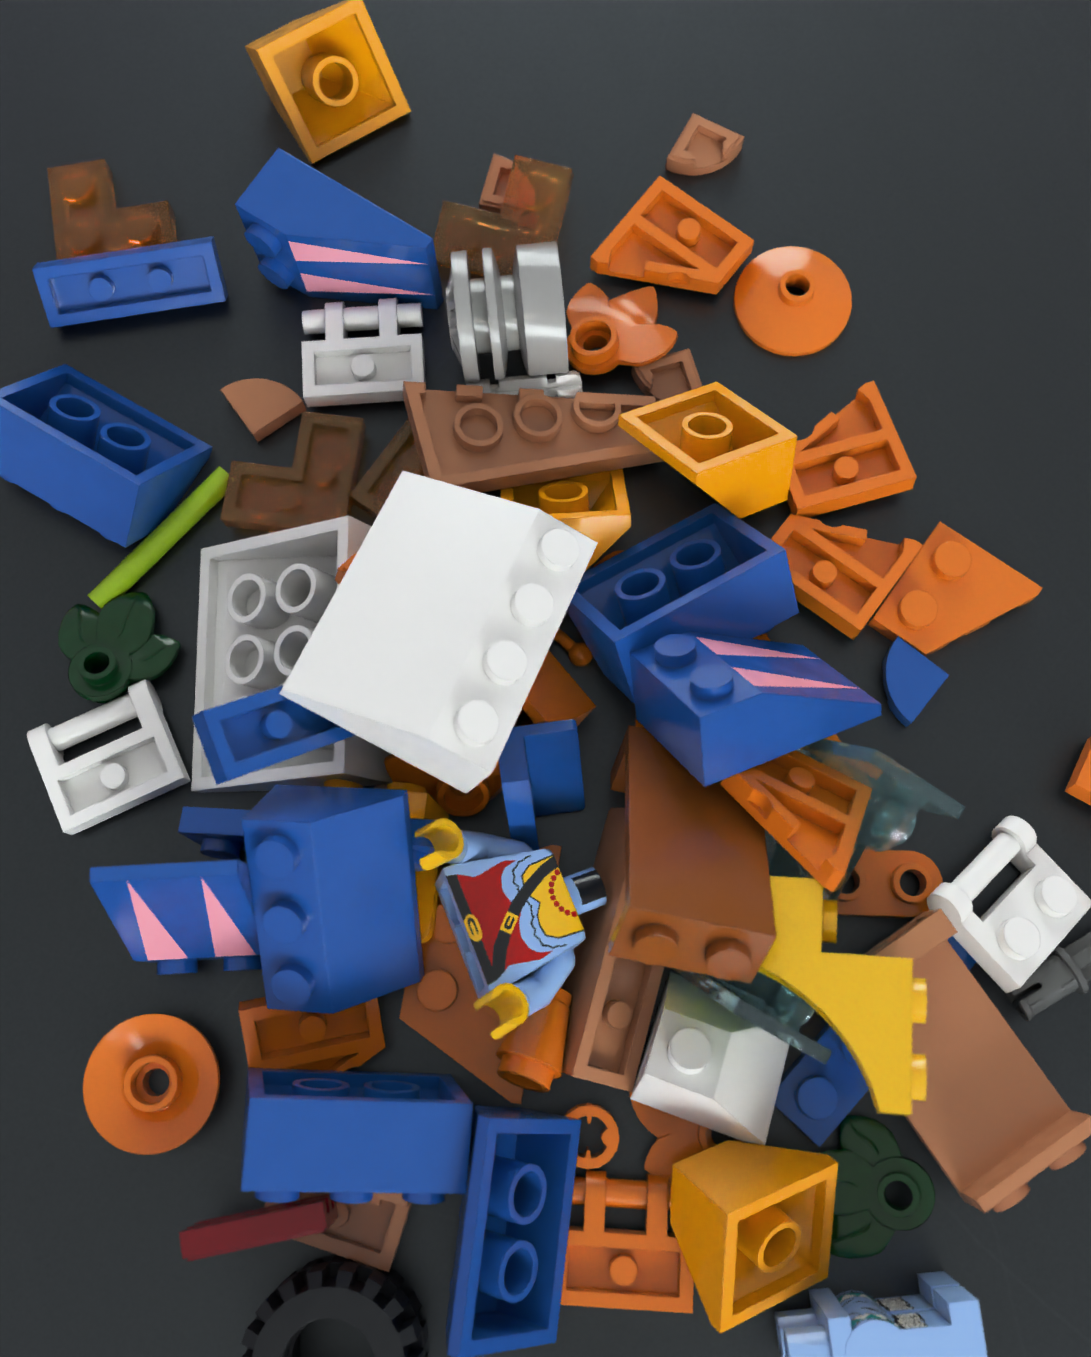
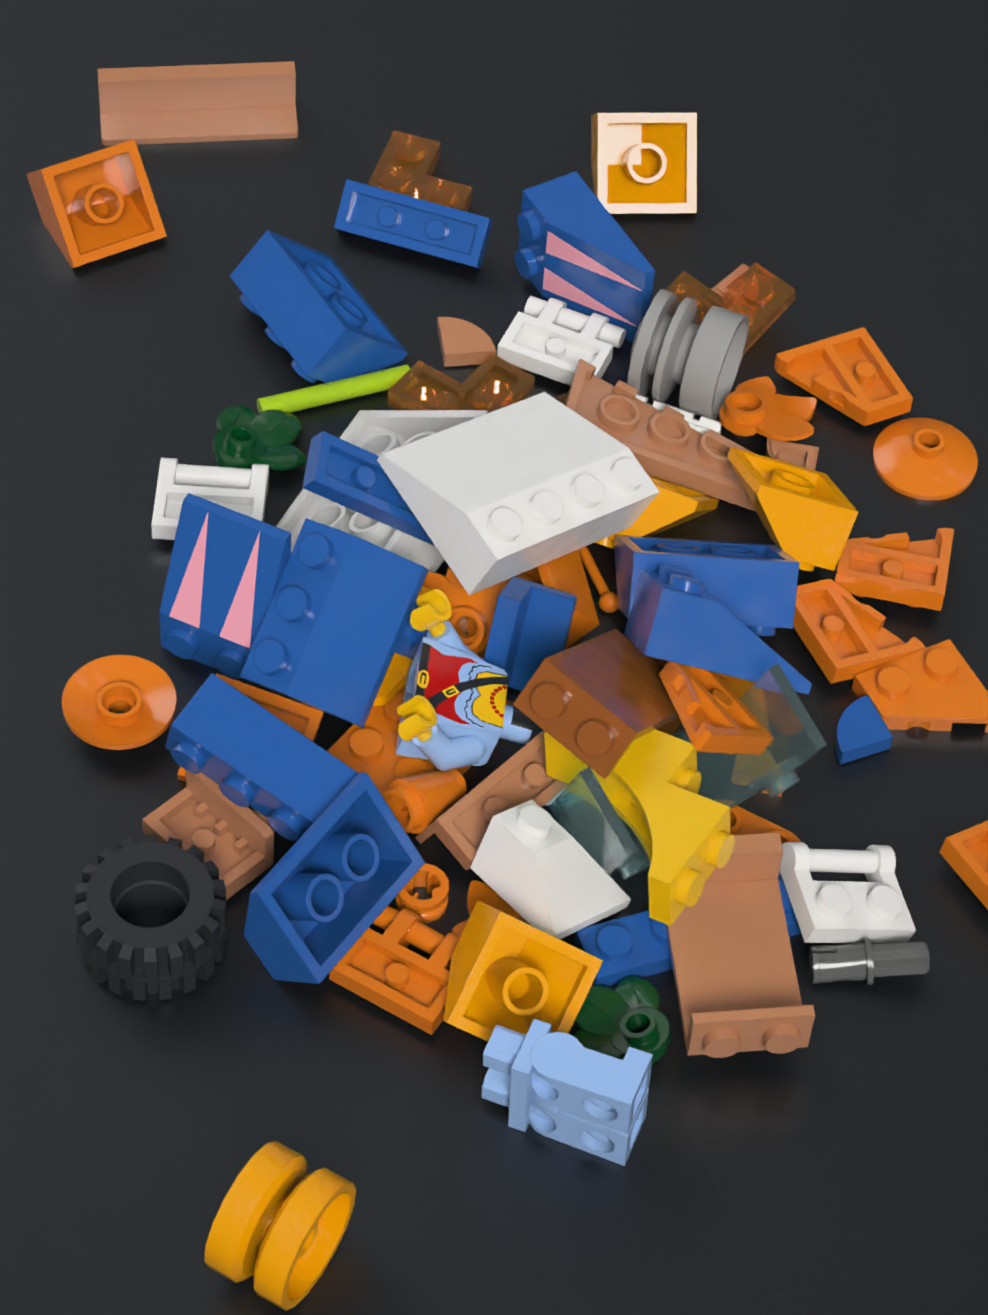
camera: 20 degrees right, 25 degrees down
dark red tile [179,1193,339,1262] -> none
nougat tile [665,113,744,176] -> none

